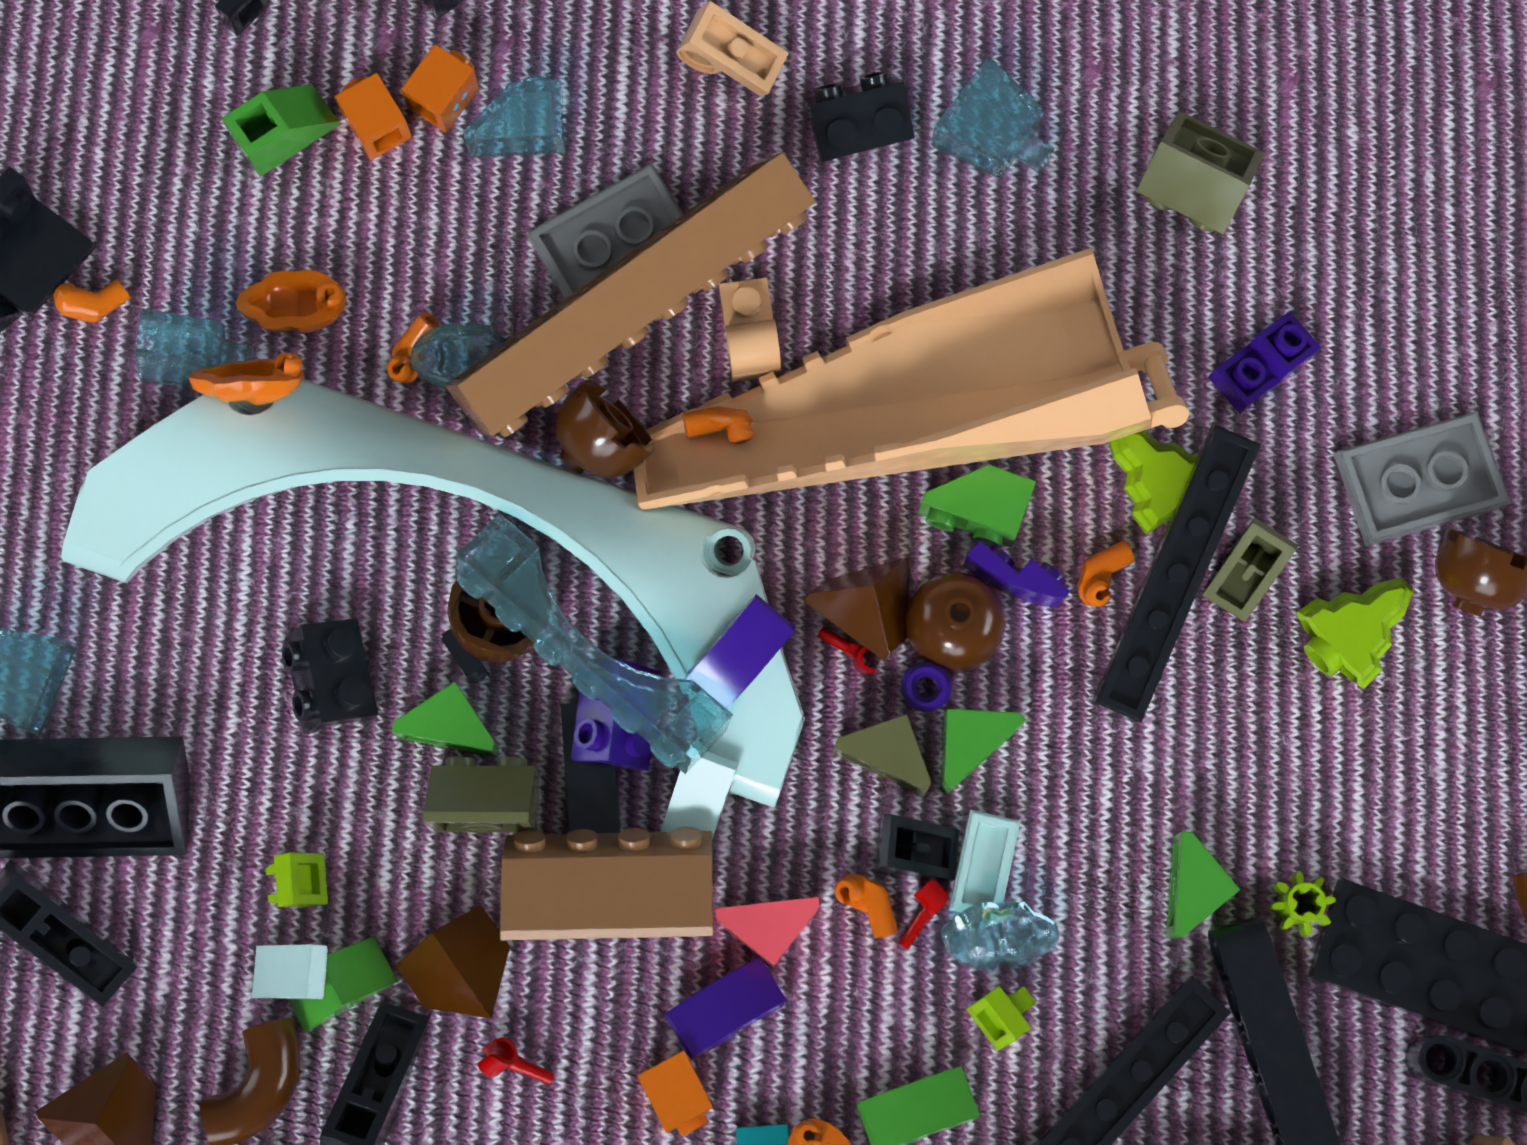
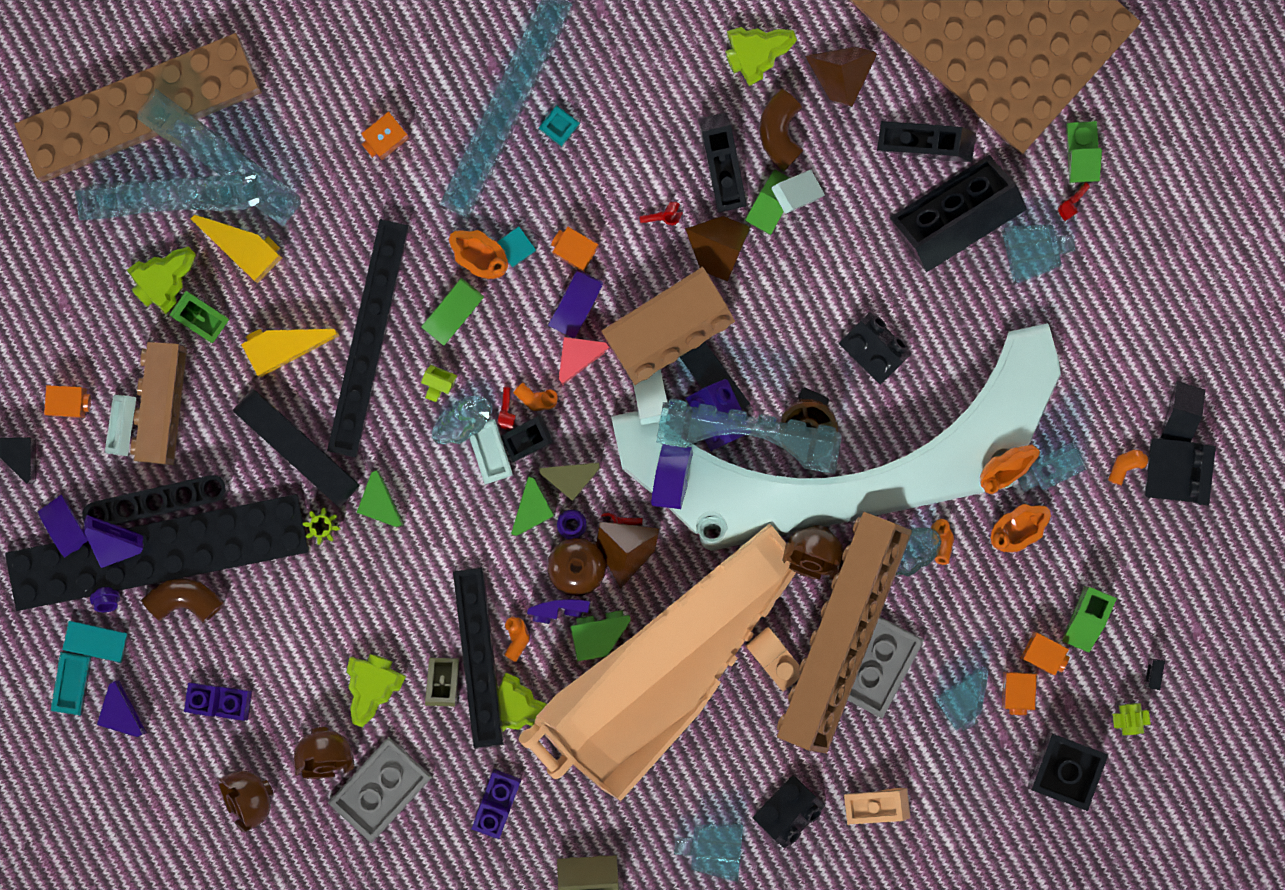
camera: 150 degrees right, 10 degrees up
lime tile [266,852,328,907] -> none
bright green slope [391,682,499,758] -> none
olive slope [423,757,539,833] -> none
orange arm [682,406,754,444] -> none

